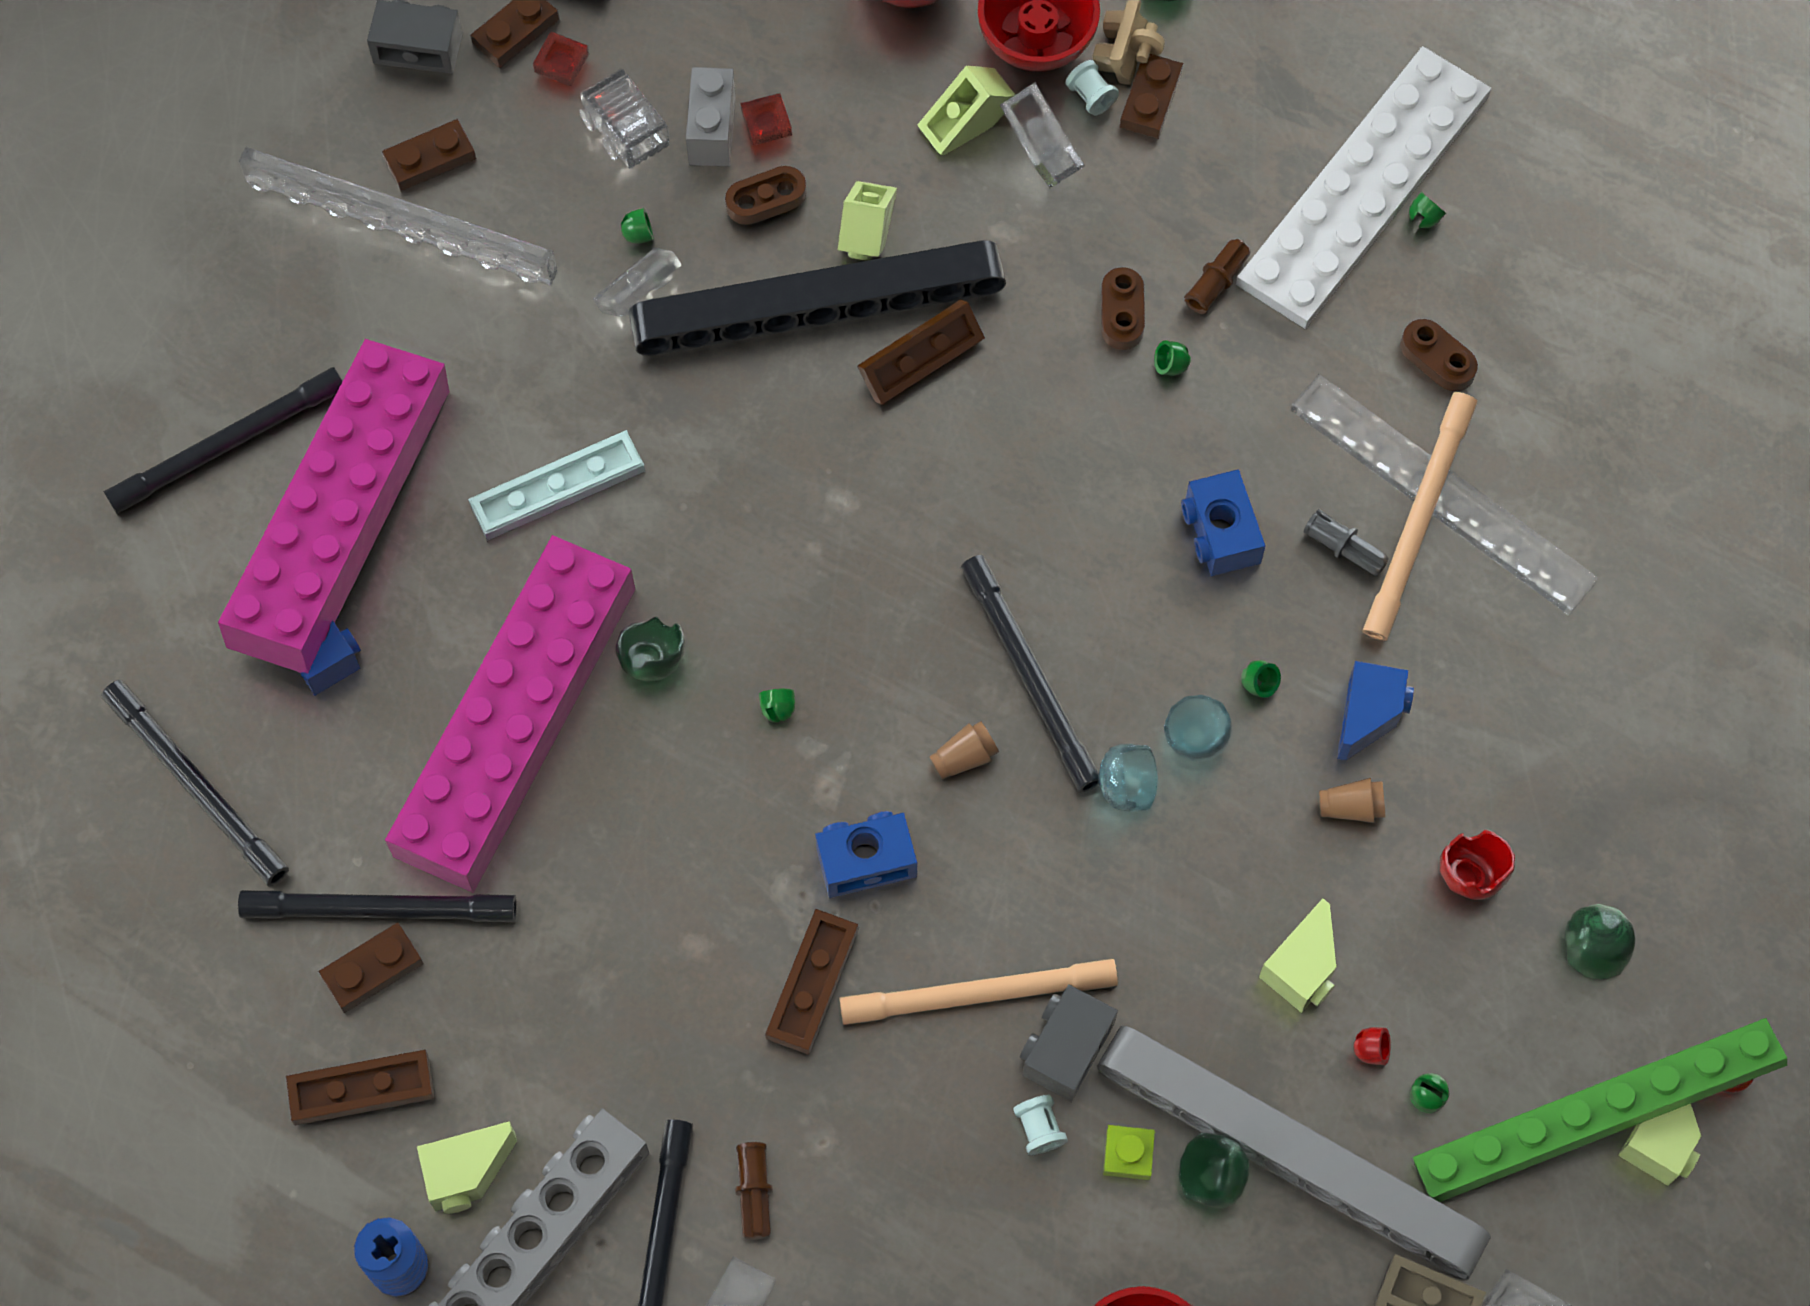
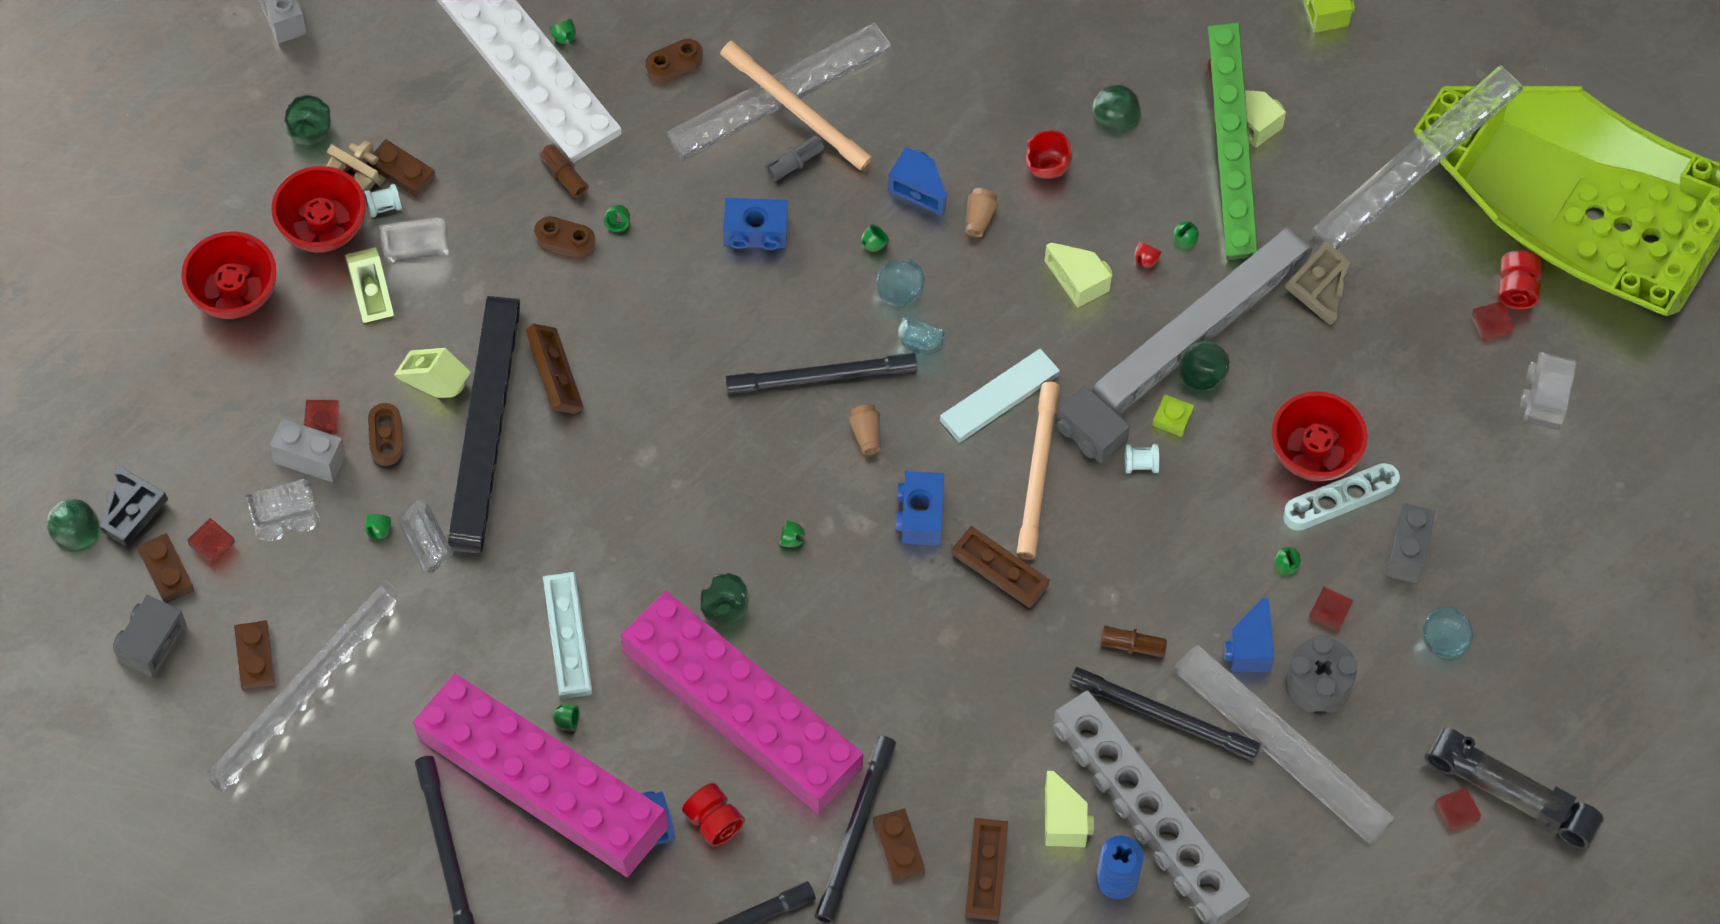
camera: 75 degrees left, 5 degrees down
none -> green hinge [552,704,580,731]
none -> red wheel [682,783,745,847]
none -> light aqua tile [940,349,1060,443]

